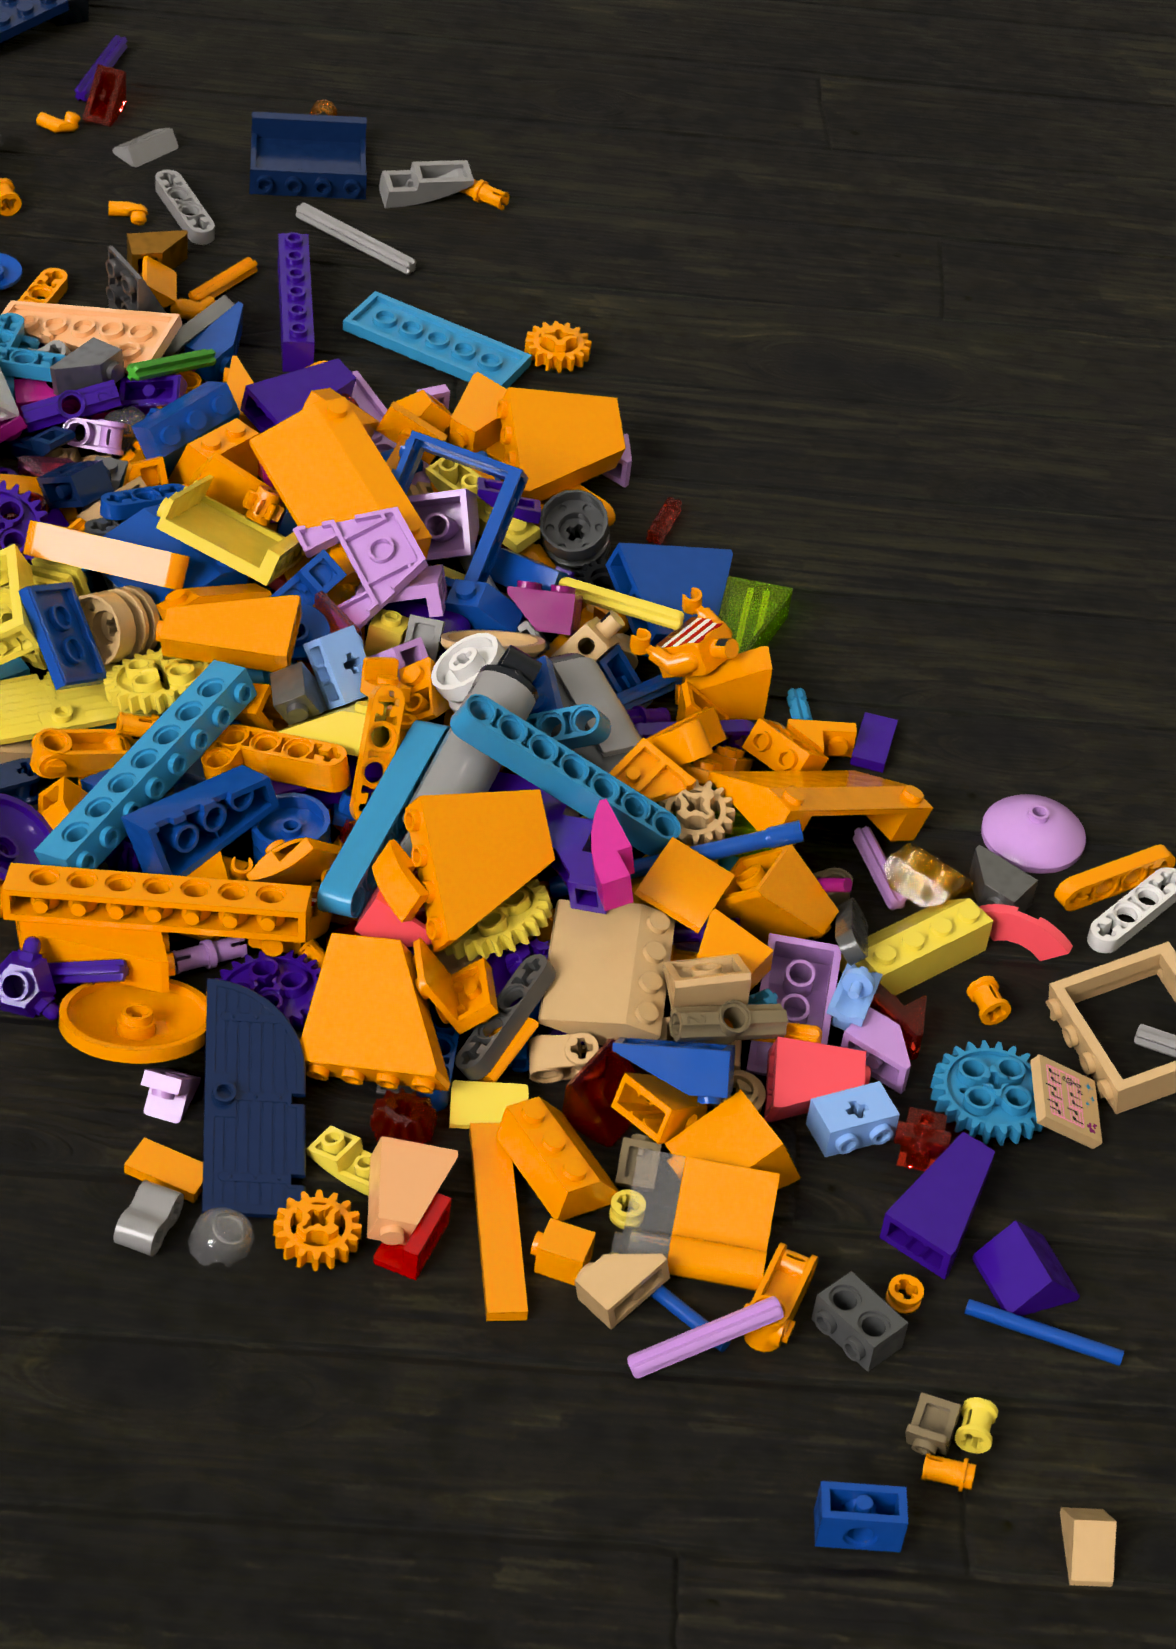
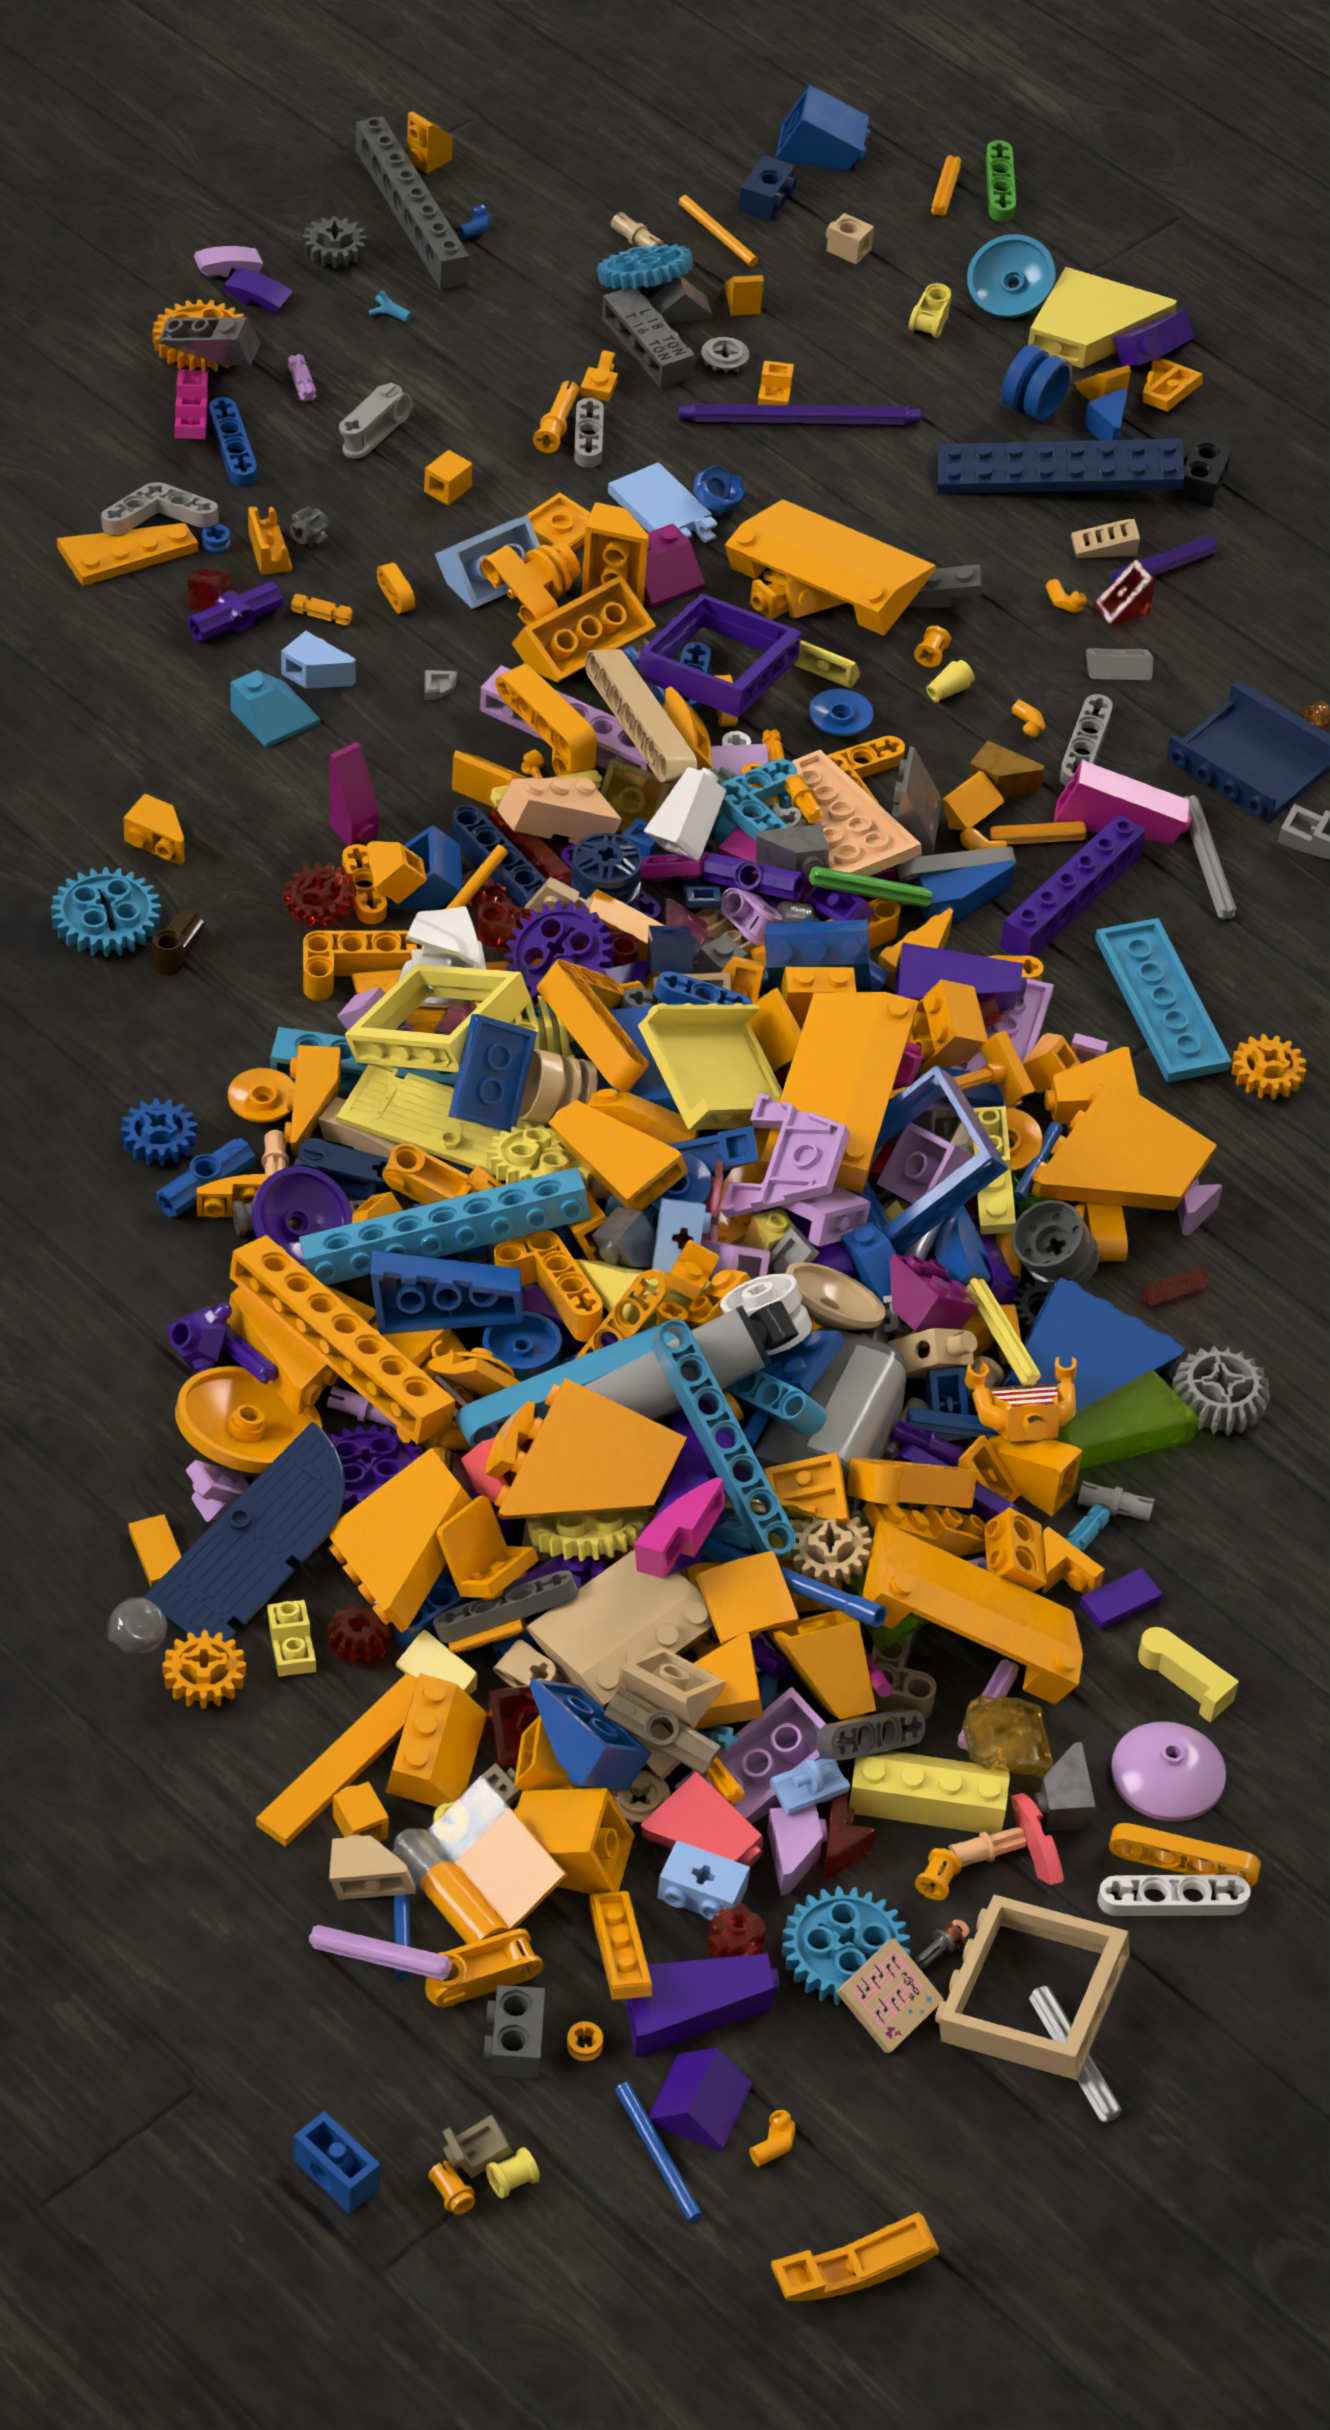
camera: 45 degrees right, 5 degrees up
light grey axle [113,1180,184,1257] -> none
light orange gear [242,485,285,526] -> none
light nougat slope [367,1136,458,1245] -> none
red panel [373,1193,452,1280] -> none
dark purple slope [477,477,541,524] -> none
tan slope [1060,1507,1117,1587] -> none
none -> light orange tile [589,1891,652,2000]
none -> light orange arm [749,2110,795,2167]
none -> light orange axle [784,774,824,824]
none -> piece [915,1920,969,1968]
none -> light yellow cone [926,660,975,702]
none -> light nougat axle [948,1827,1027,1867]
none -> dark pink slope [1054,760,1192,844]
none -> tan slope [1071,519,1140,558]
none -> light grey pin [1077,1481,1155,1522]
none -> light yellow leg [1138,1627,1239,1723]
none -> light grey gear [1172,1346,1270,1436]

